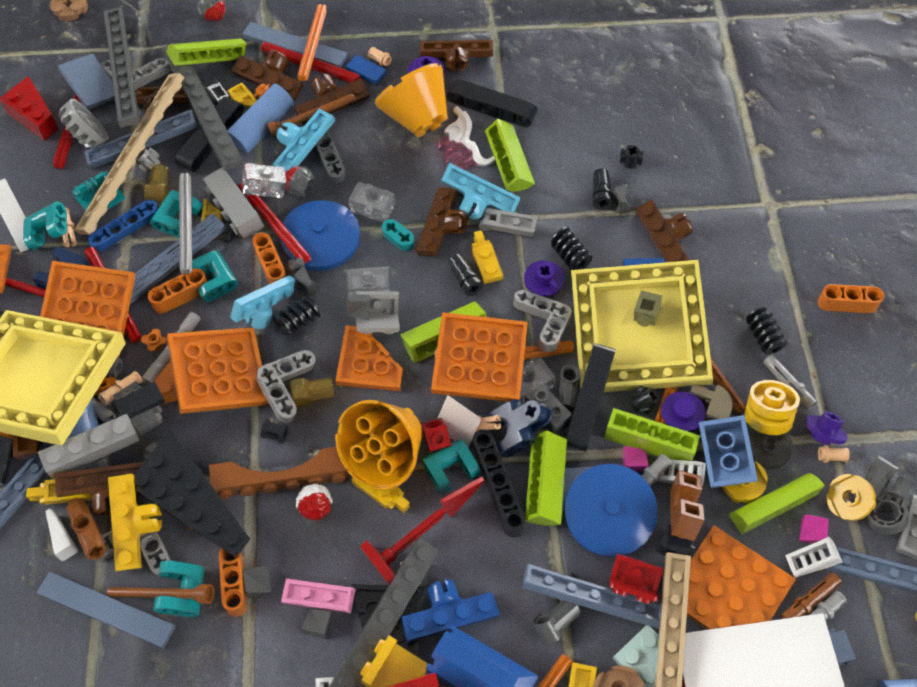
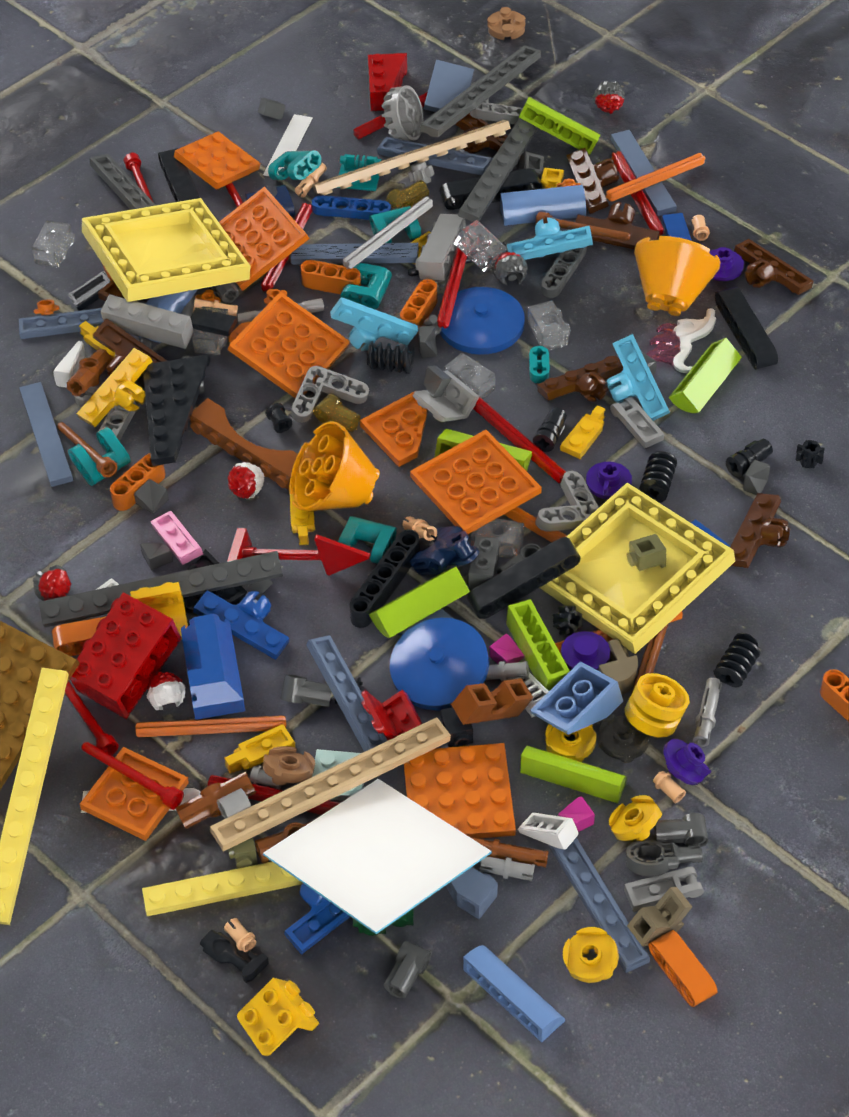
camera: 50 degrees right, 10 degrees down
red brick [420,417,451,452] -> none
white sticker [438,395,481,447] -> none
none -> red axle [473,397,566,483]

